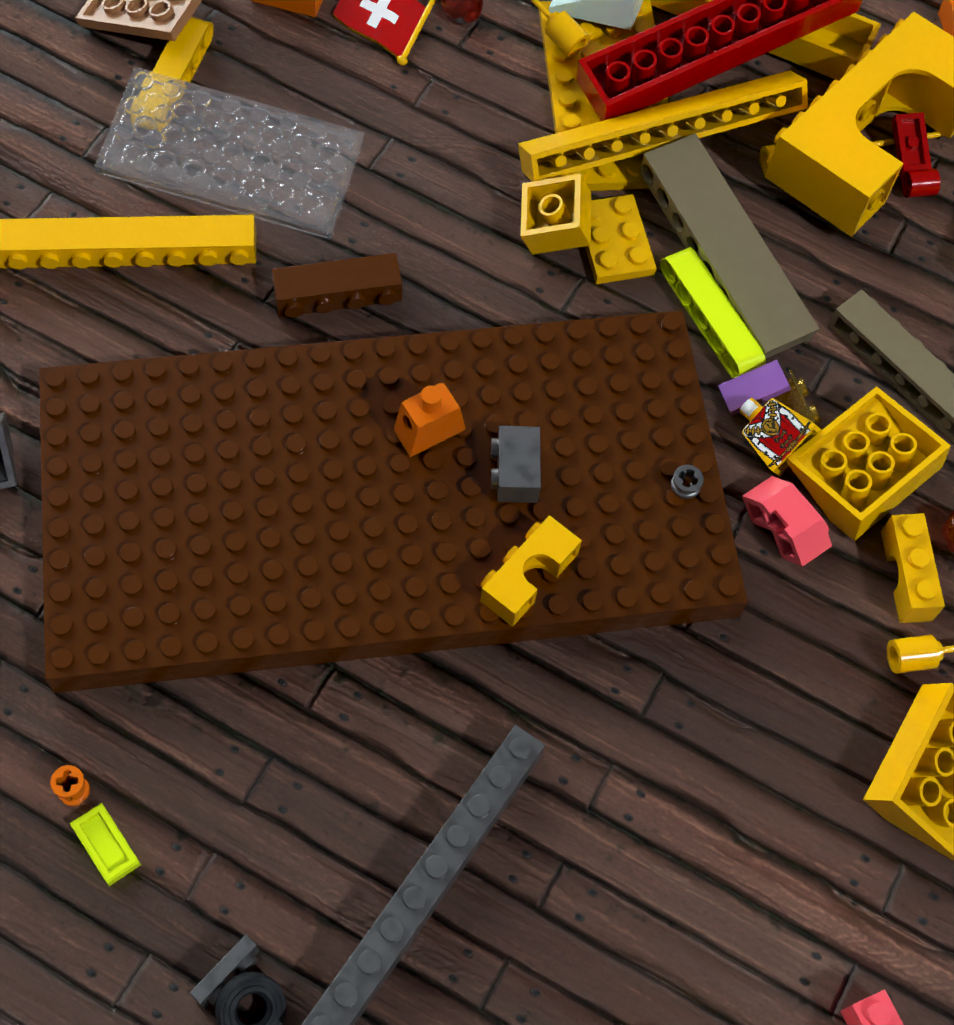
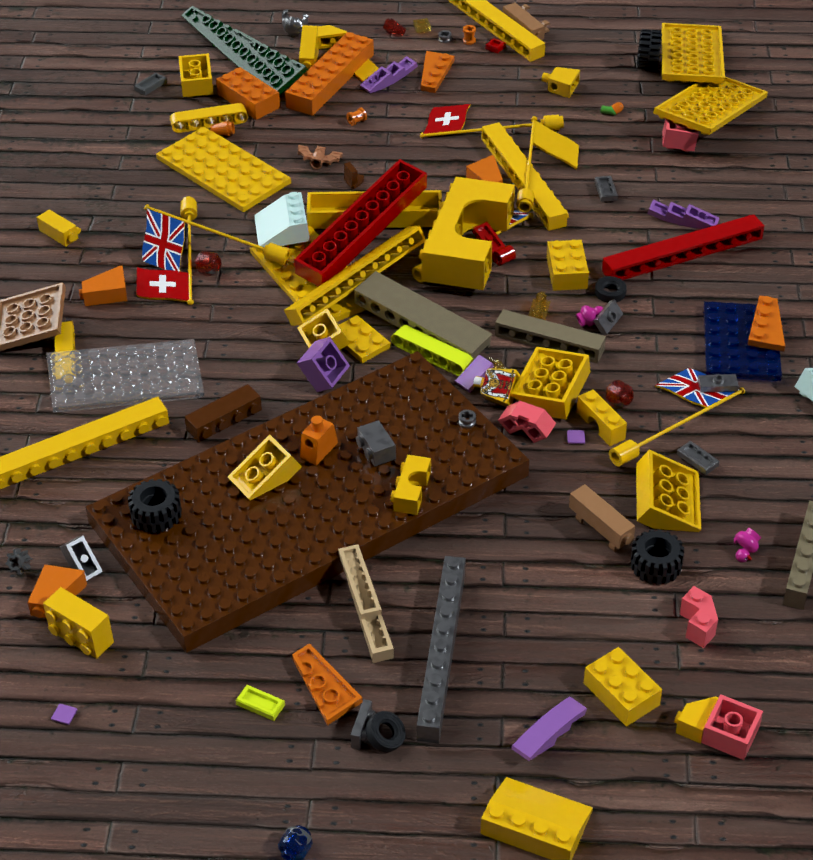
camera: 20 degrees left, 20 degrees down
orange bush [50,765,90,807] -> none
none -> black tyre [128,479,182,533]
none -> yellow slope [228,434,302,501]
none -> orange wing [292,643,363,726]
none -> medium lavender brick [297,337,350,392]
none -> tan slope [338,544,394,663]
none -> clear yellow hinge [528,291,551,320]
none -> medium lavender piece [567,430,585,444]
none -> medium nougat brick [569,484,635,552]
none -> black tyre [630,529,684,585]

